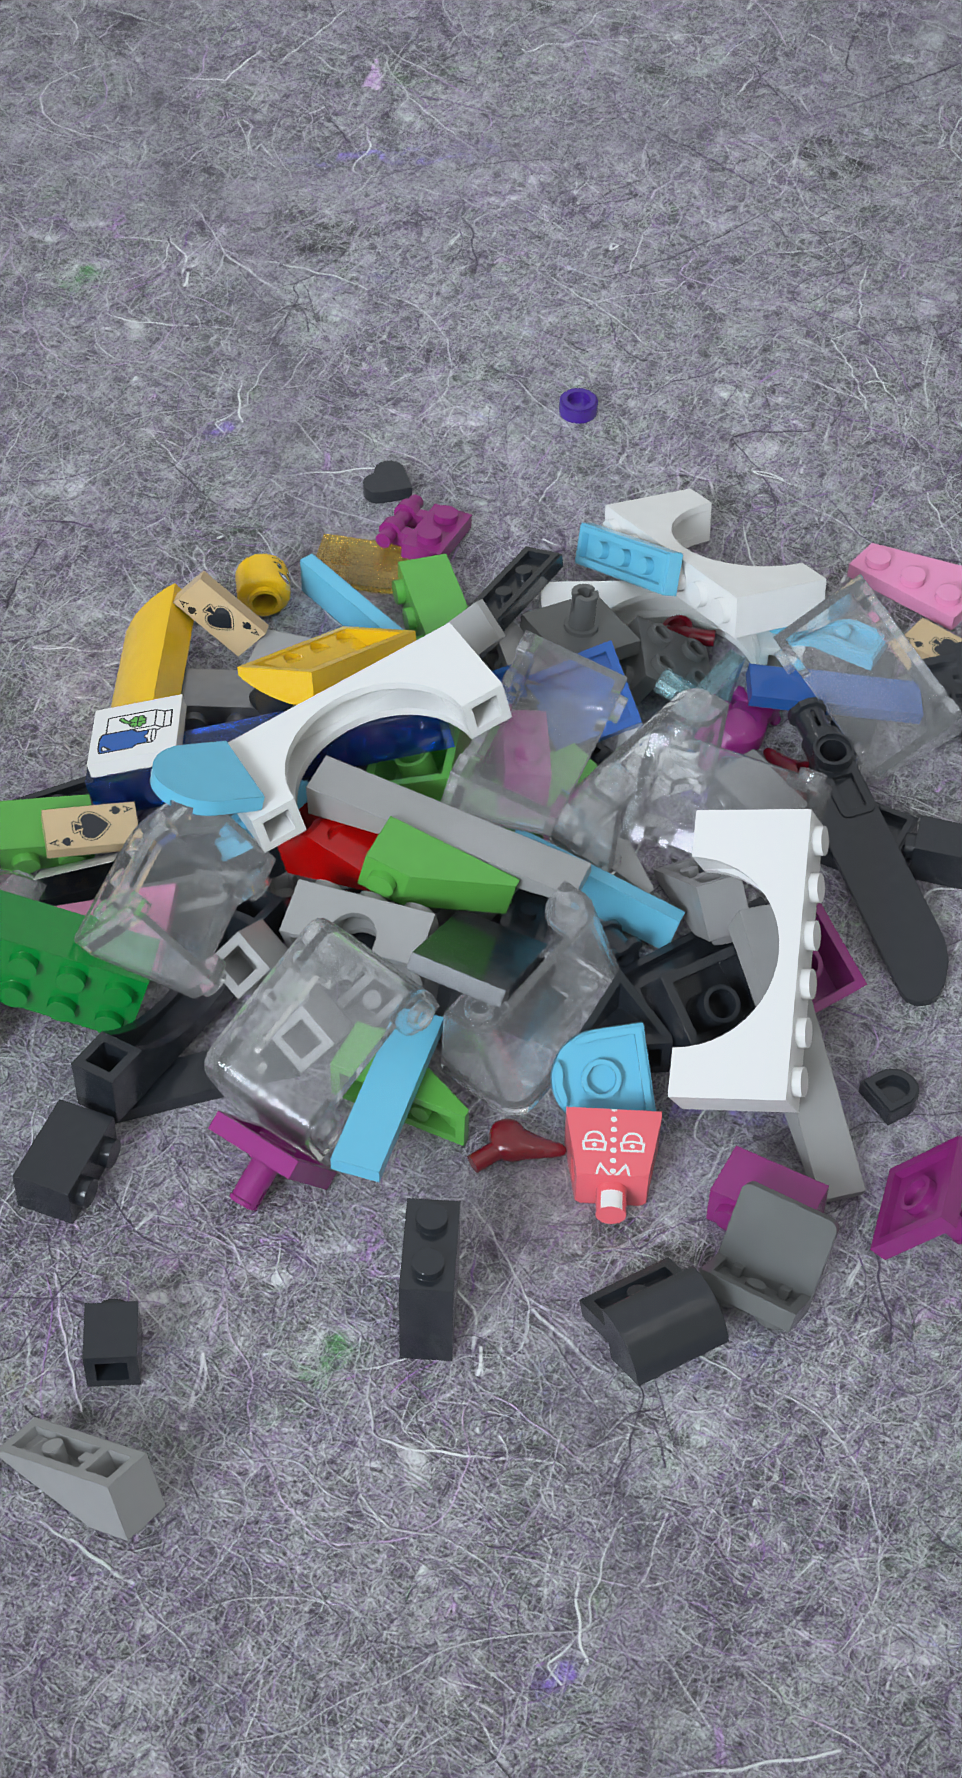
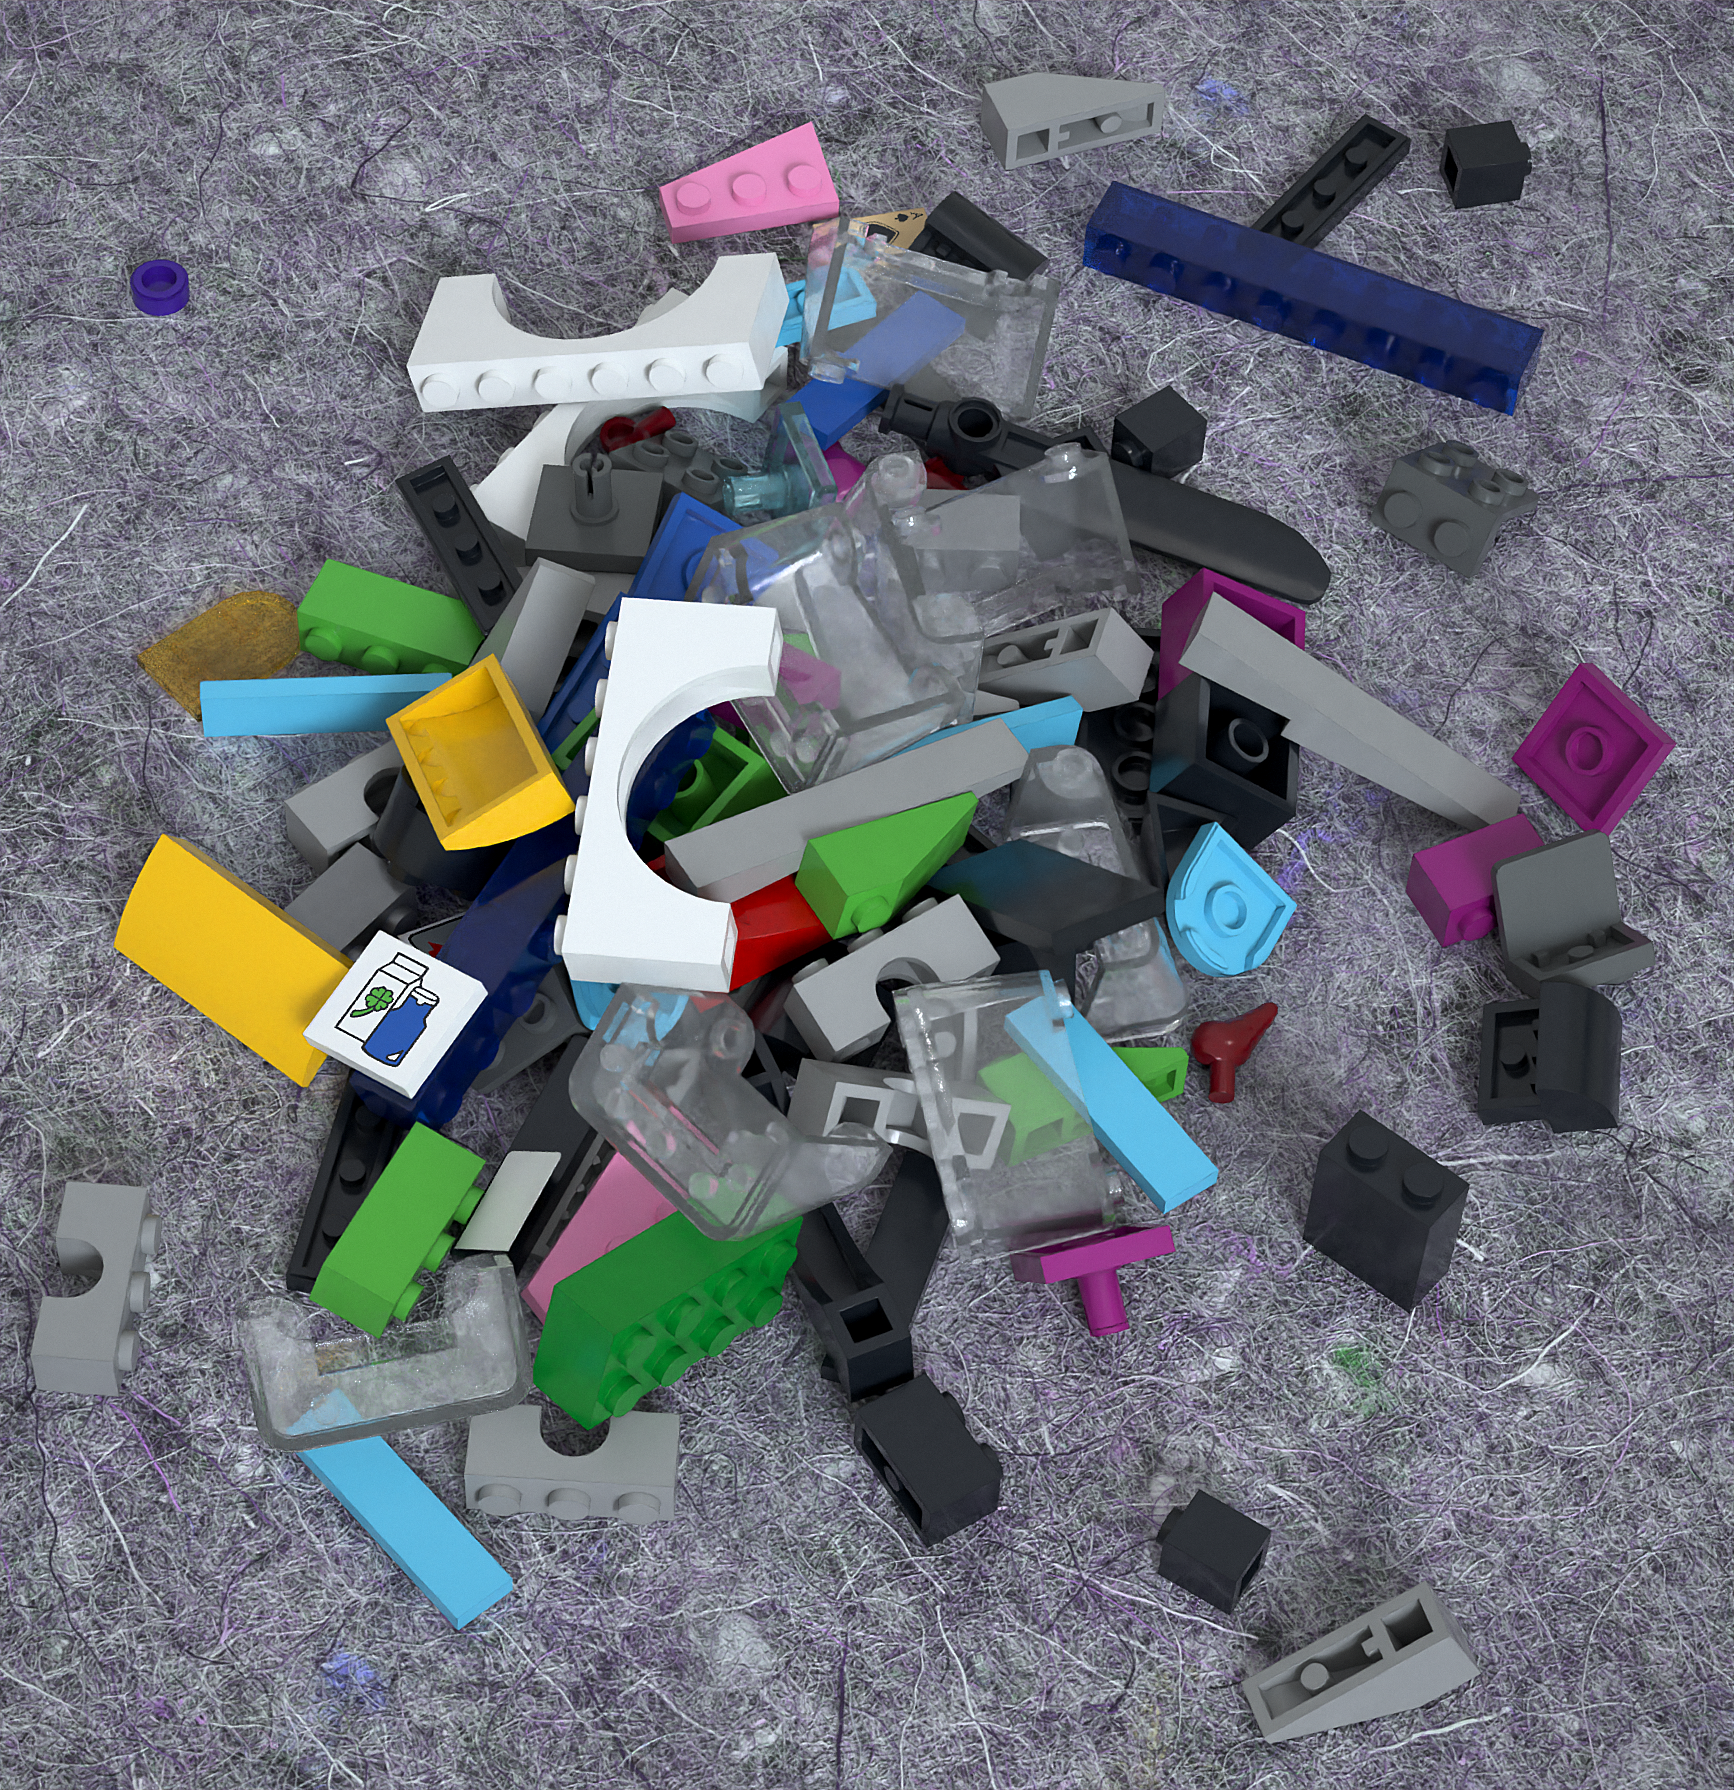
camera: 55 degrees left, 5 degrees up
tan tile [41,802,141,858] -> none
medium azure tile [150,741,265,816] -> none
tan tile [173,570,269,657] -> none
yellow head [235,553,291,616] -> none
black tile [363,460,412,504] -> none
magenta plate [375,494,472,560] -> none
coral torso [564,1107,662,1224] -> none
medium azure tile [575,522,683,596] -> none
white arch [668,809,829,1113] -> none
black tile [858,1069,919,1125] -> none

